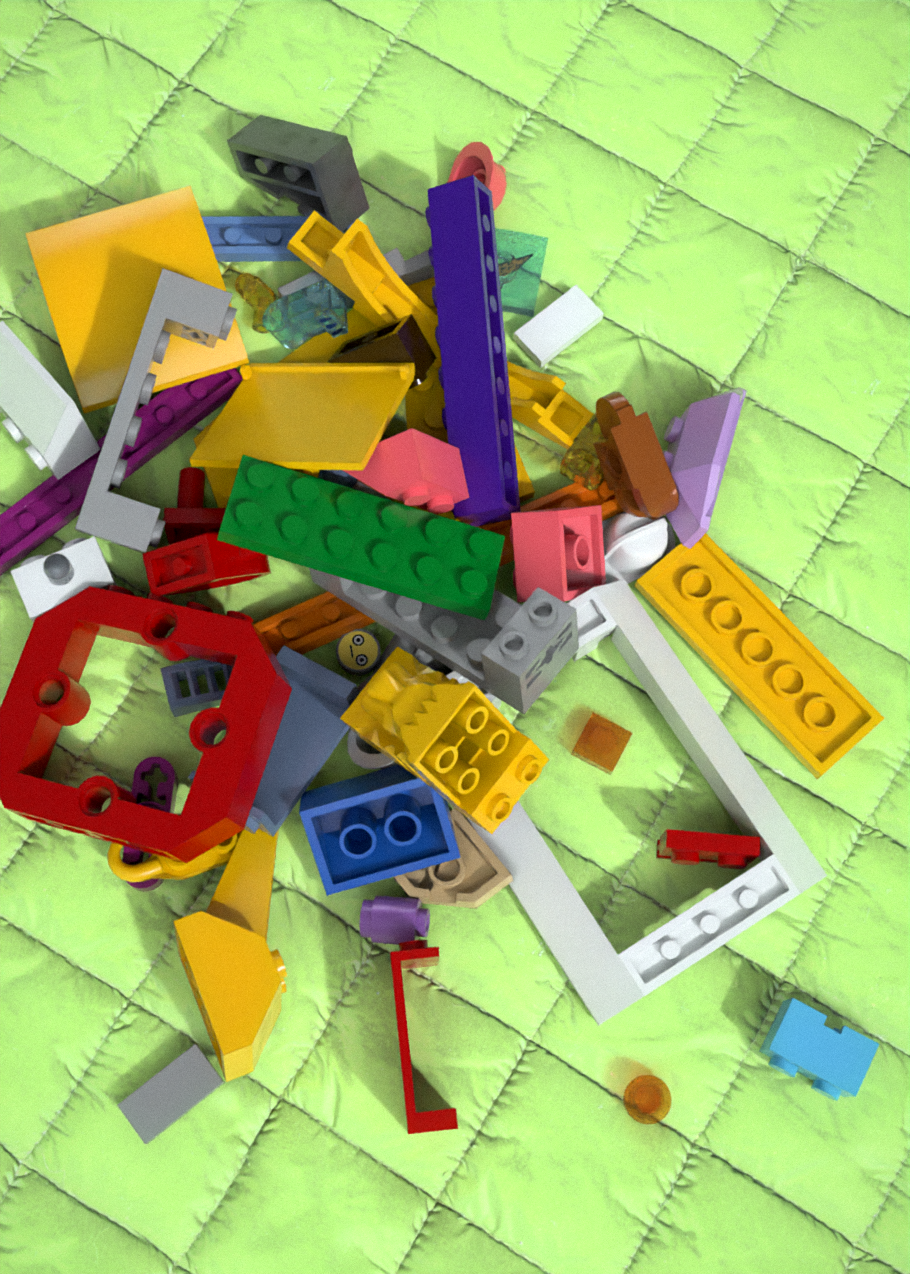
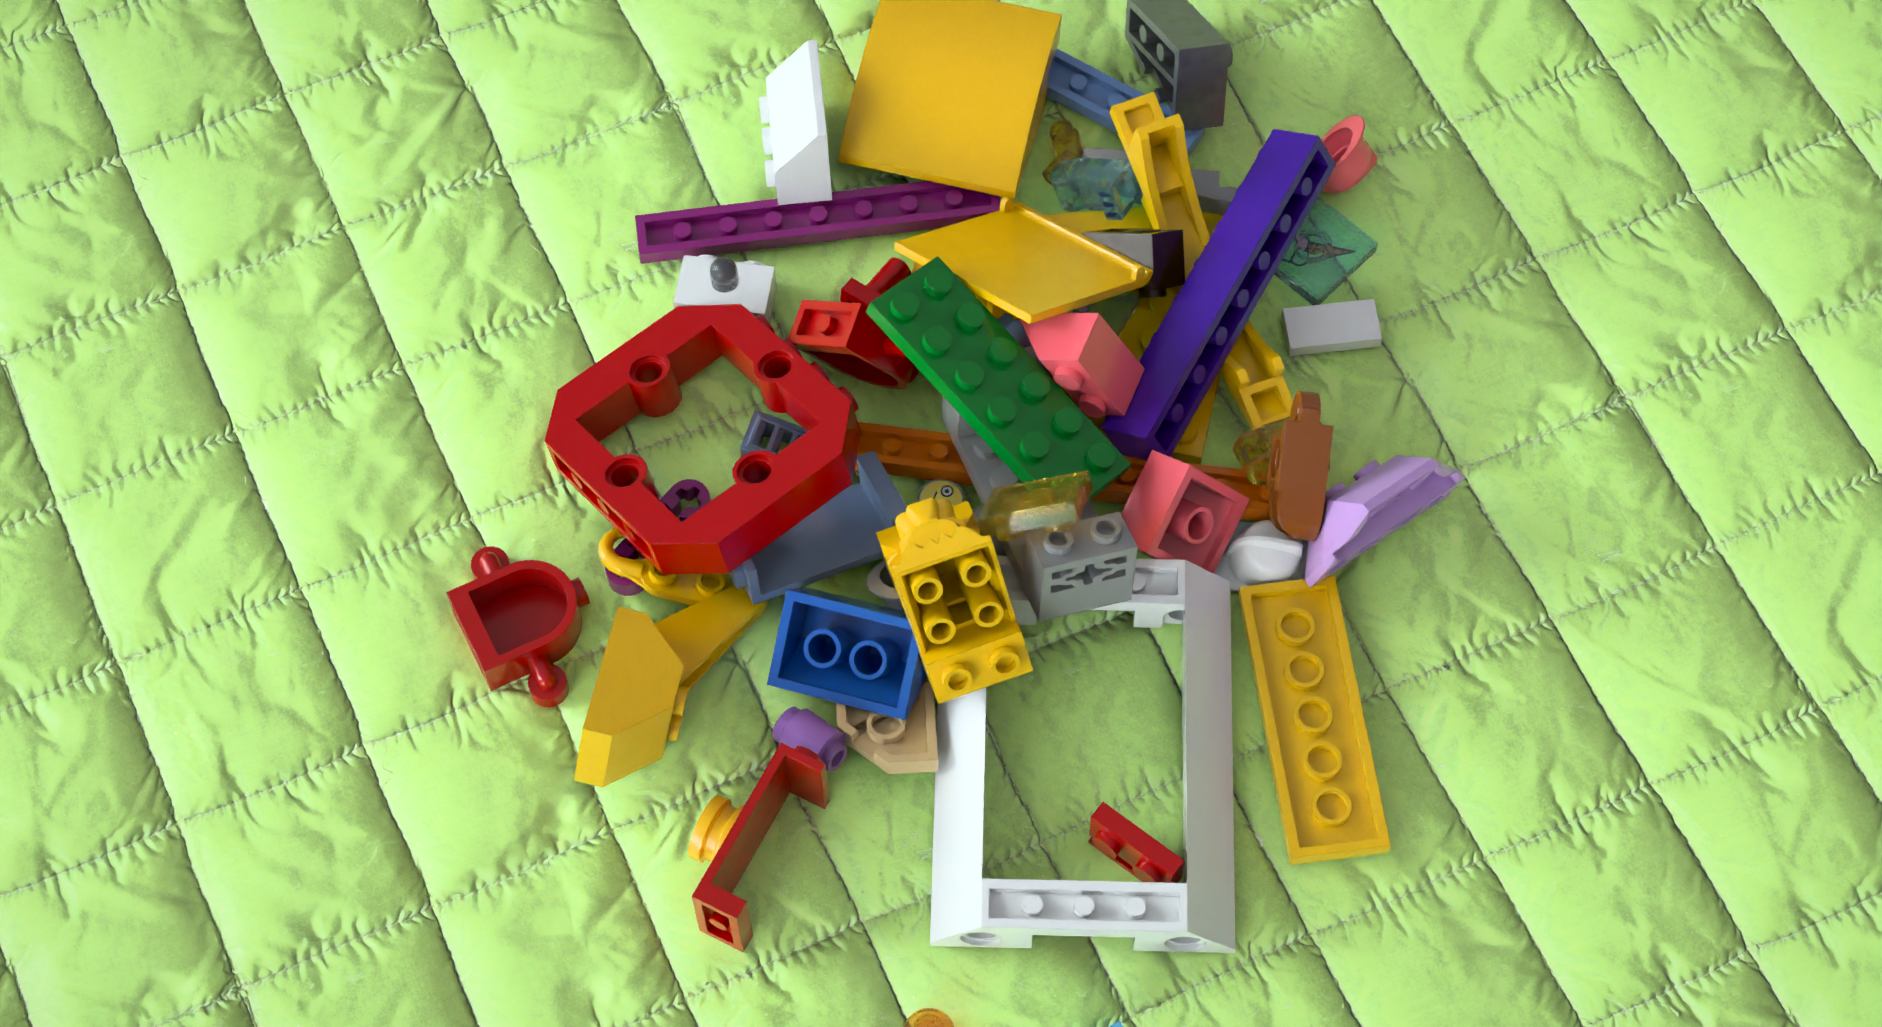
camera: 40 degrees right, 10 degrees down
light grey plate [75,268,237,553] -> none
light grey tile [117,1044,225,1144] -> none
clear orange plate [571,712,633,775] -> none
none -> red piece [446,546,590,707]
none -> yellow wheel [688,794,744,863]
none -> clear yellow plate [976,470,1093,541]

